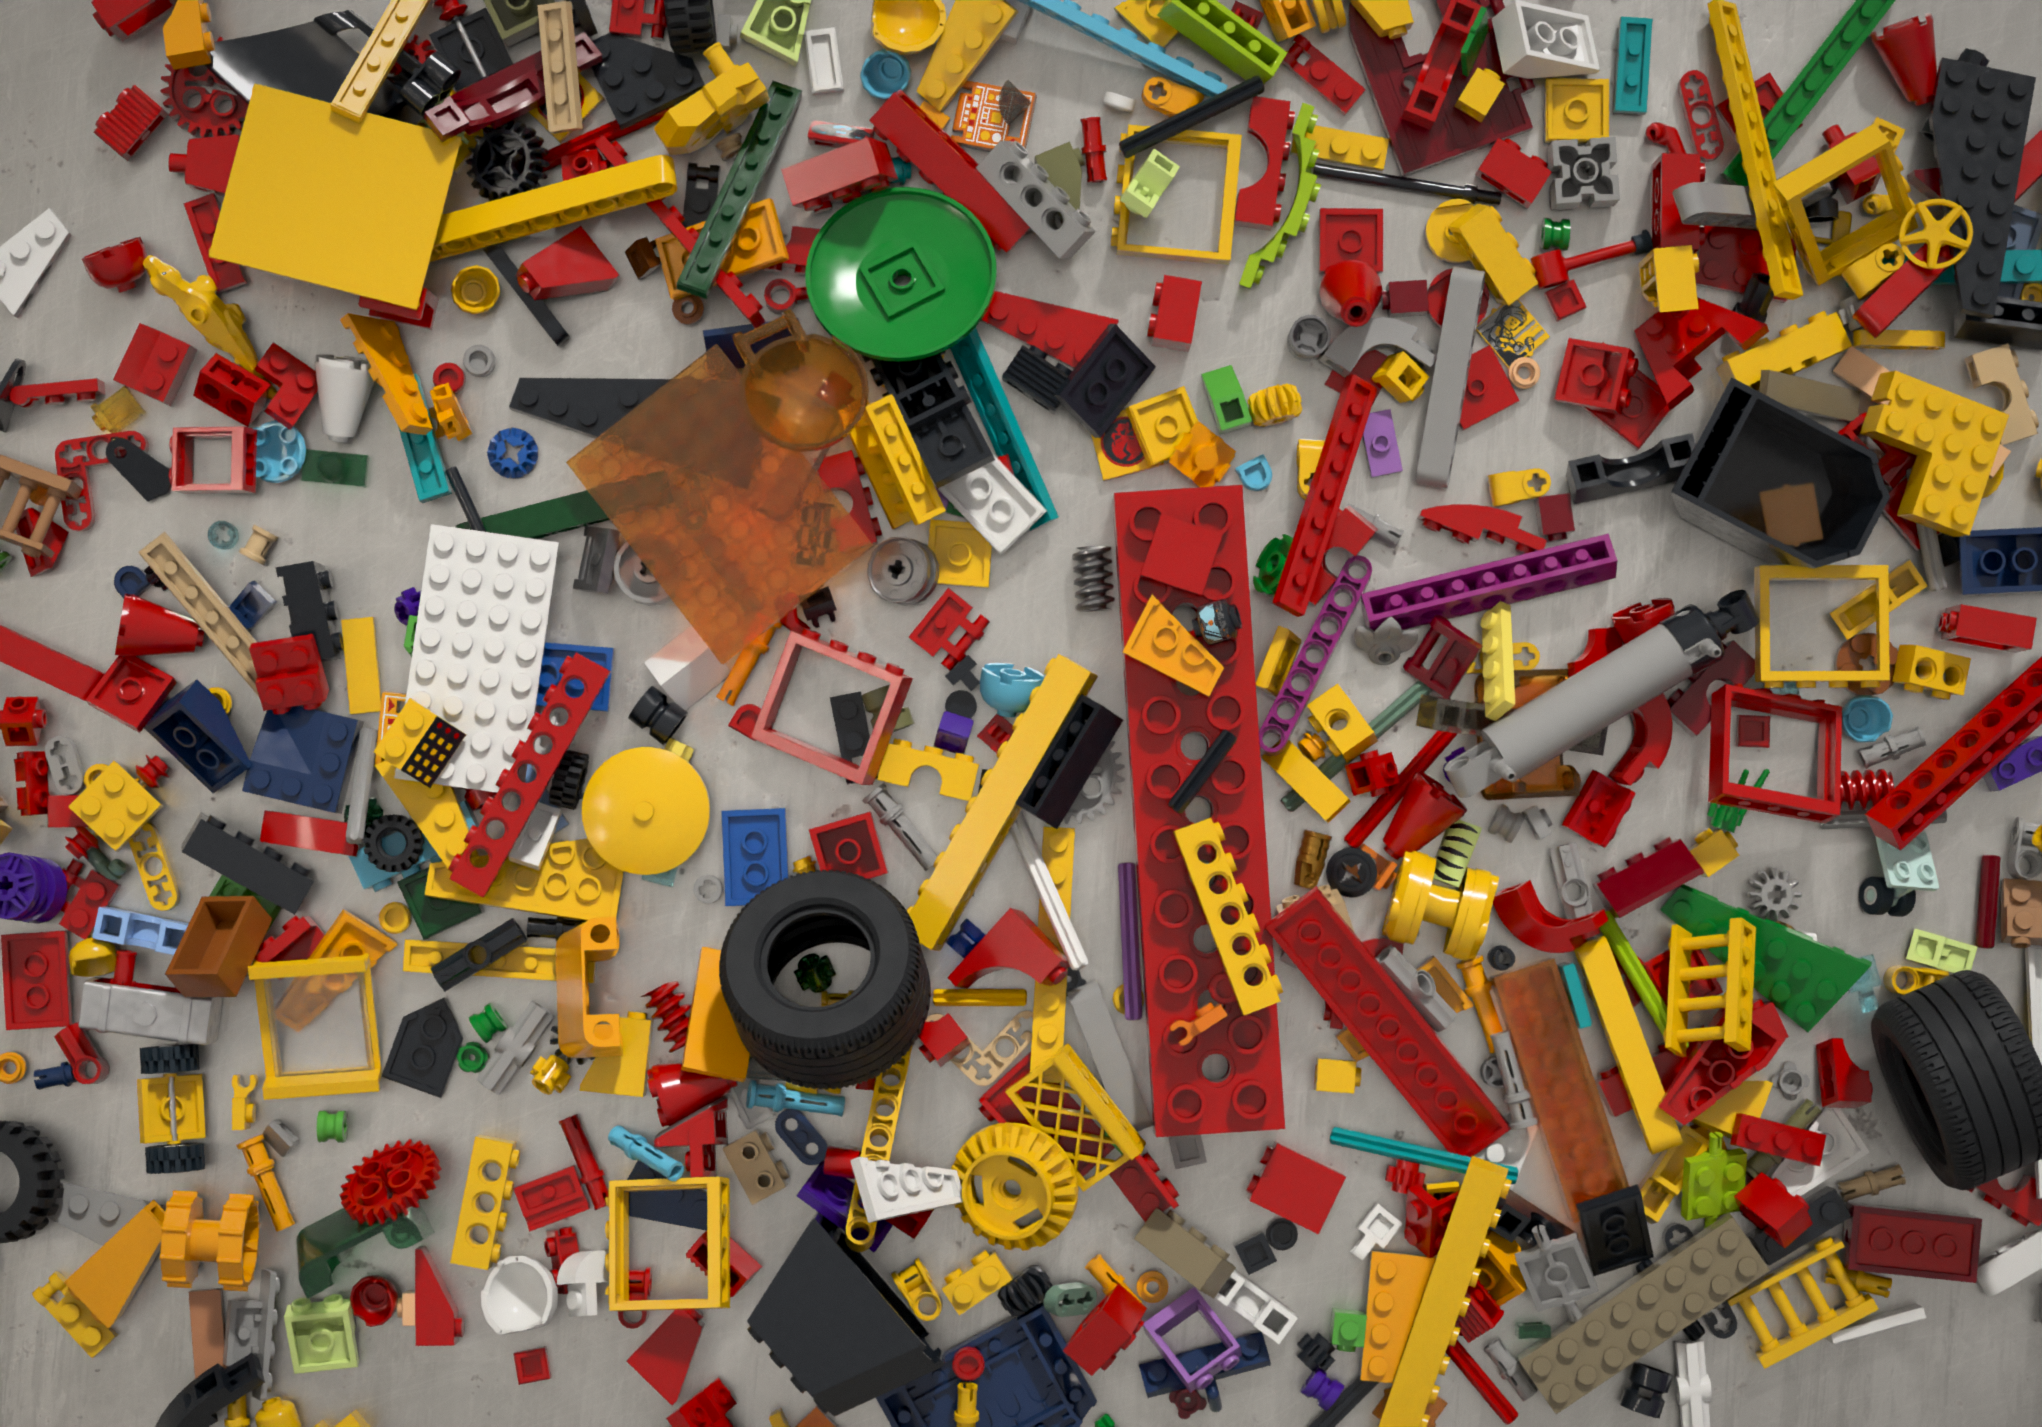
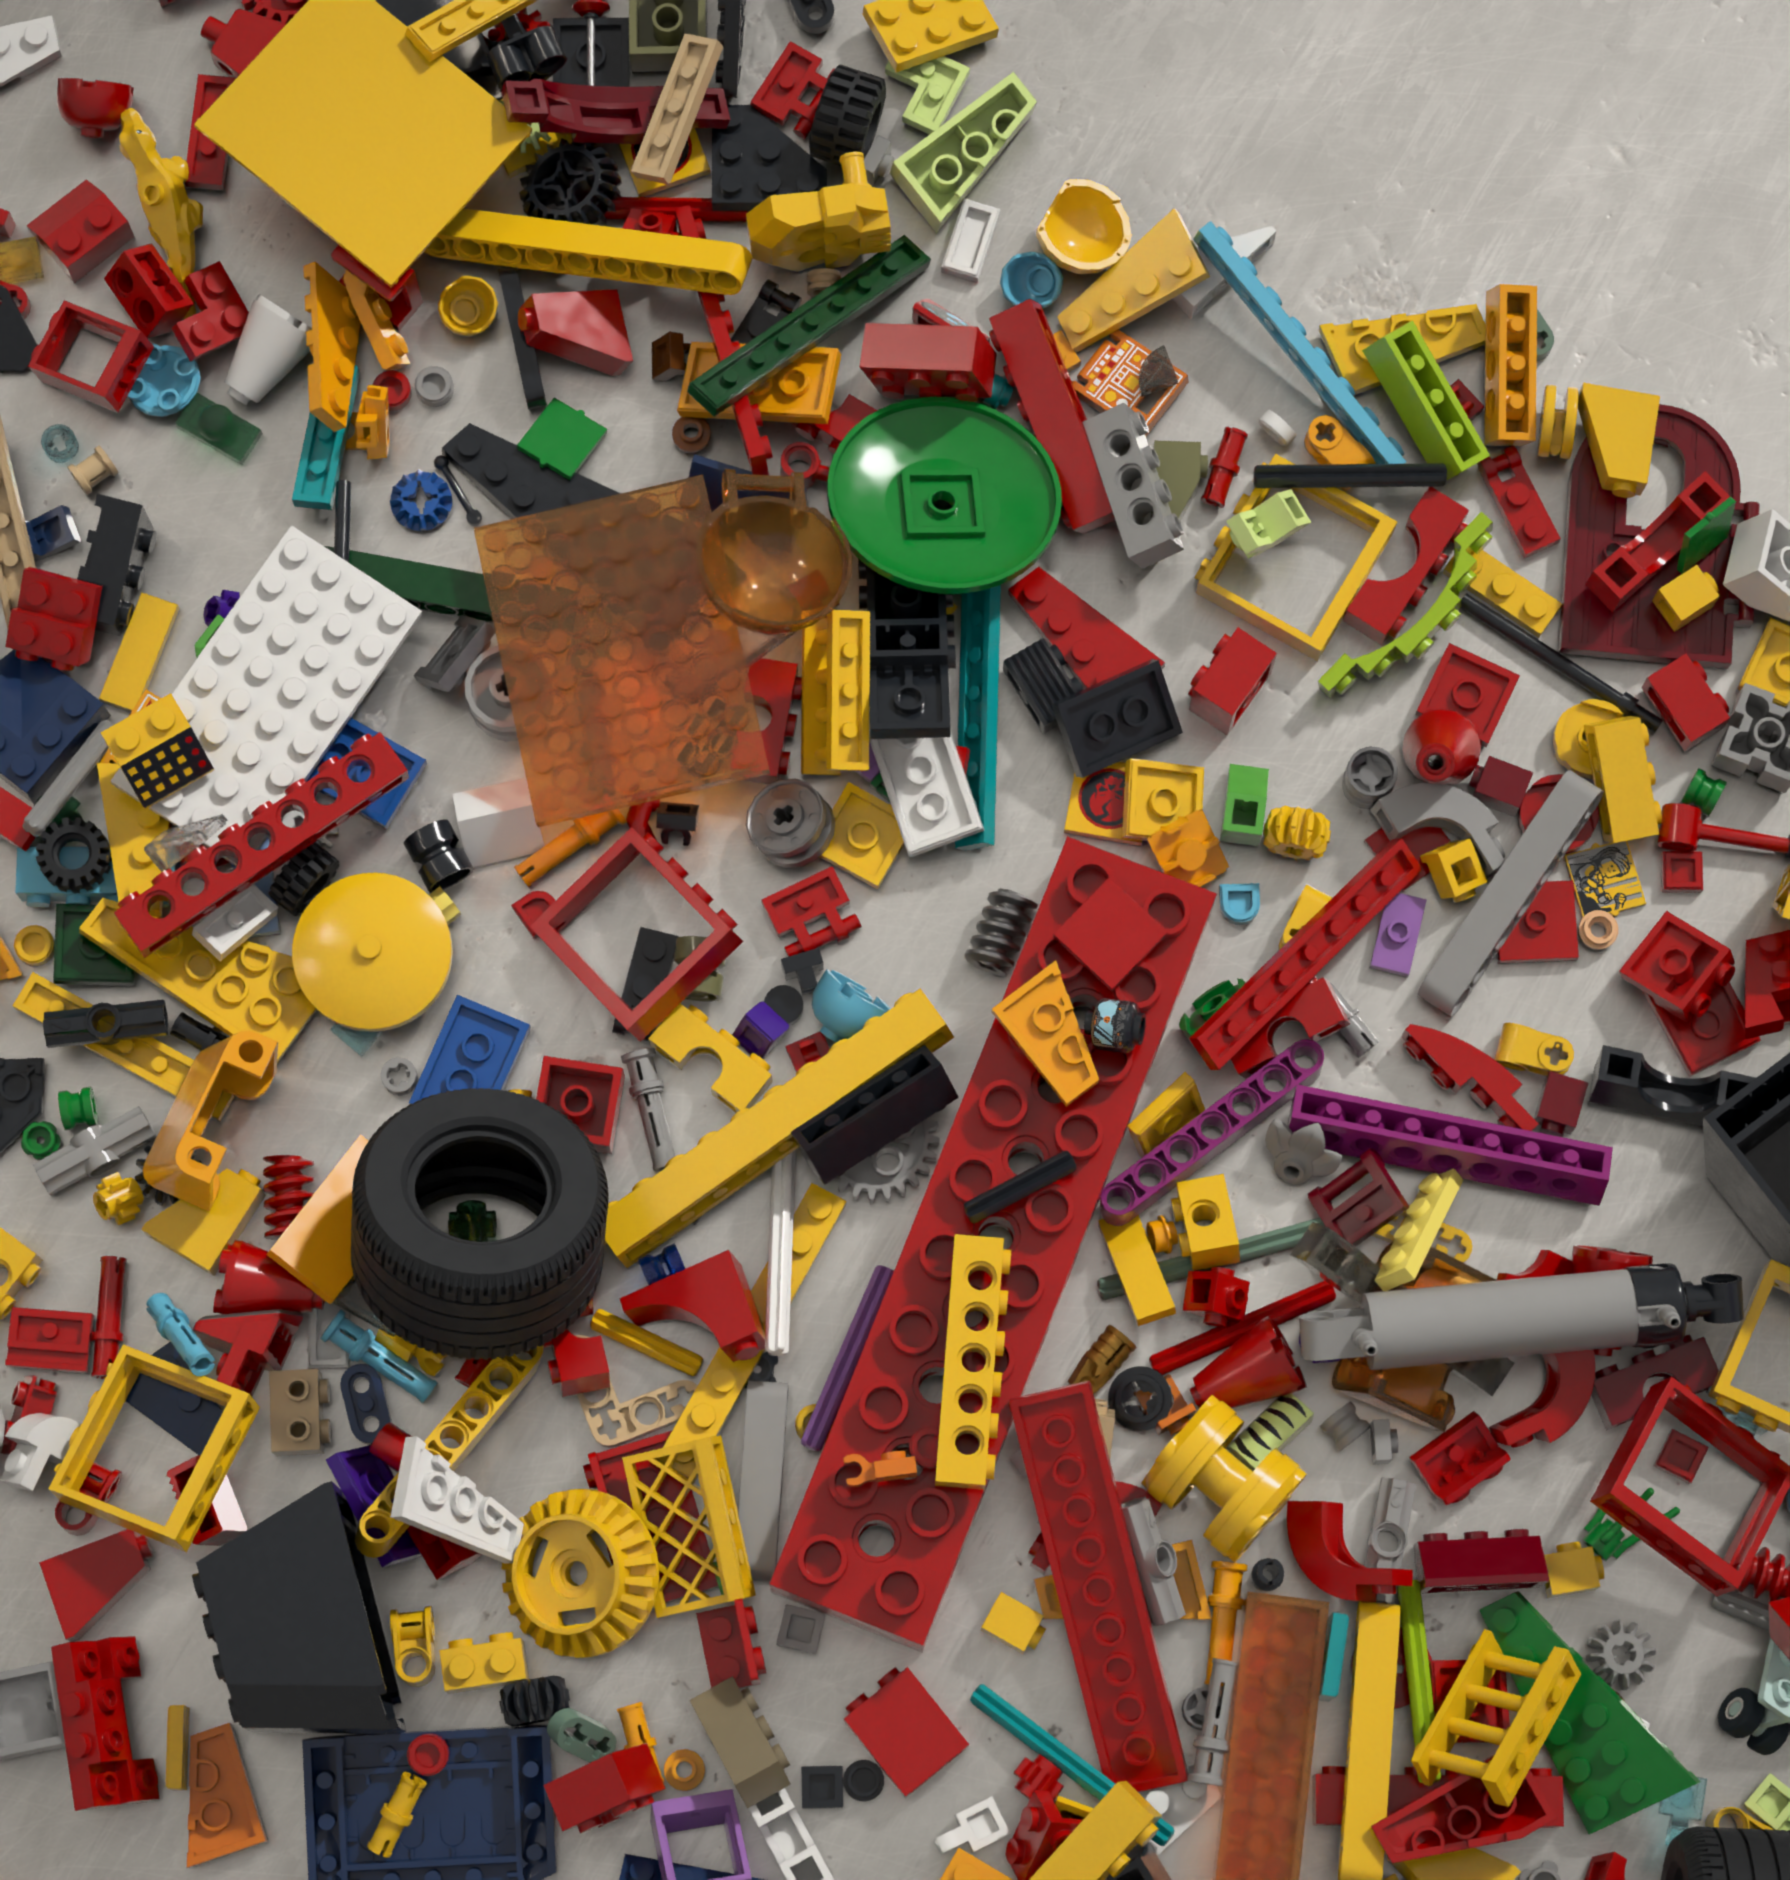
camera: 25 degrees right, 10 degrees down
none -> clear slope [144,814,228,872]
none -> light orange hinge [342,270,410,370]
none -> black hinge [434,455,482,526]
none -> green piece [517,397,607,480]

